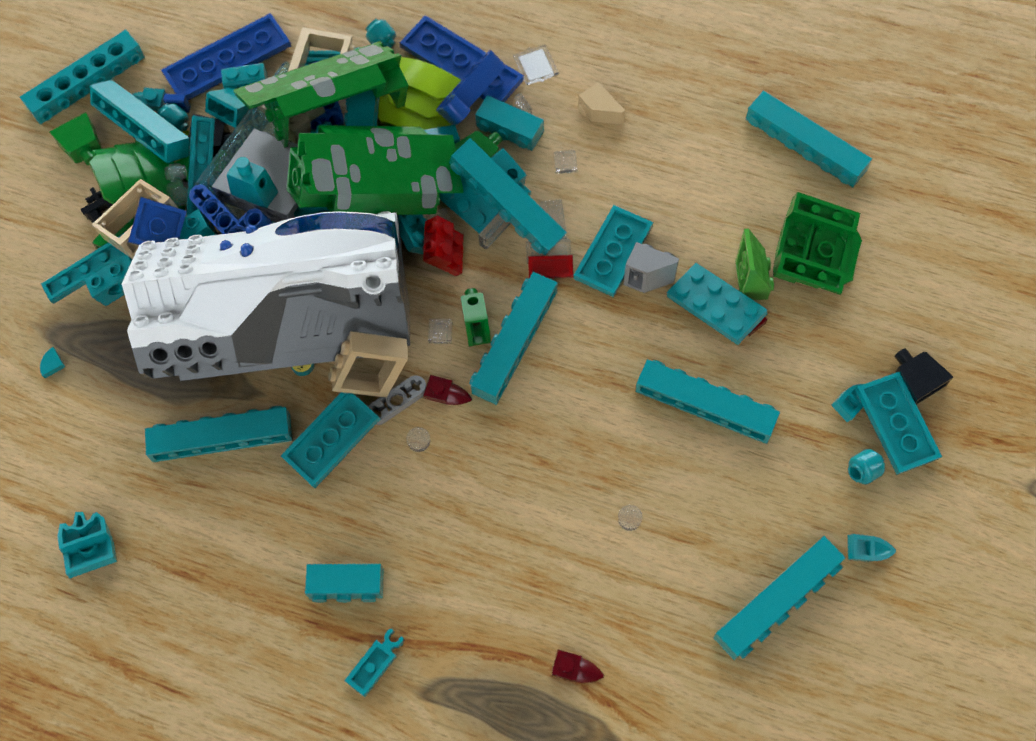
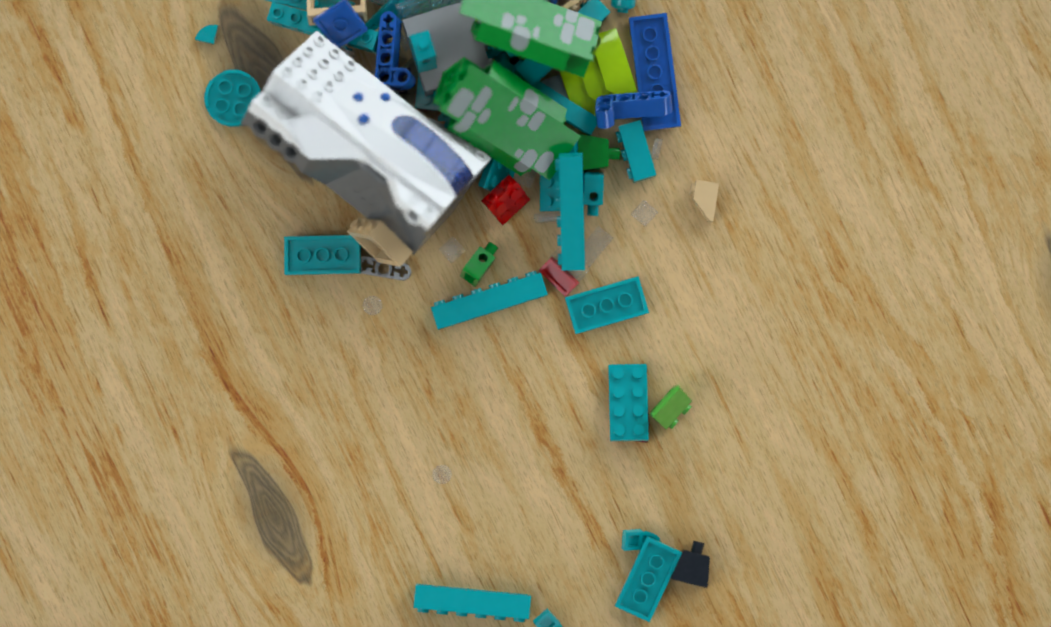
camera: 45 degrees right, 20 degrees up
teal plate [57,512,117,579] -> none
teal brick [145,406,293,462] -> none
teal brick [305,564,384,603] -> none
teal plate [344,628,405,697] -> none
dark red plate [423,375,472,405] -> none
clear piece [514,44,559,85] -> none
dark red plate [551,650,604,683] -> none
light grey slope [623,242,679,293] -> none
teal brick [635,359,780,444] -> none
teal brick [745,90,872,188] -> none
green slope [773,192,862,295] -> none
teal head [848,449,885,485] -> none
none -> teal tile [204,69,261,127]

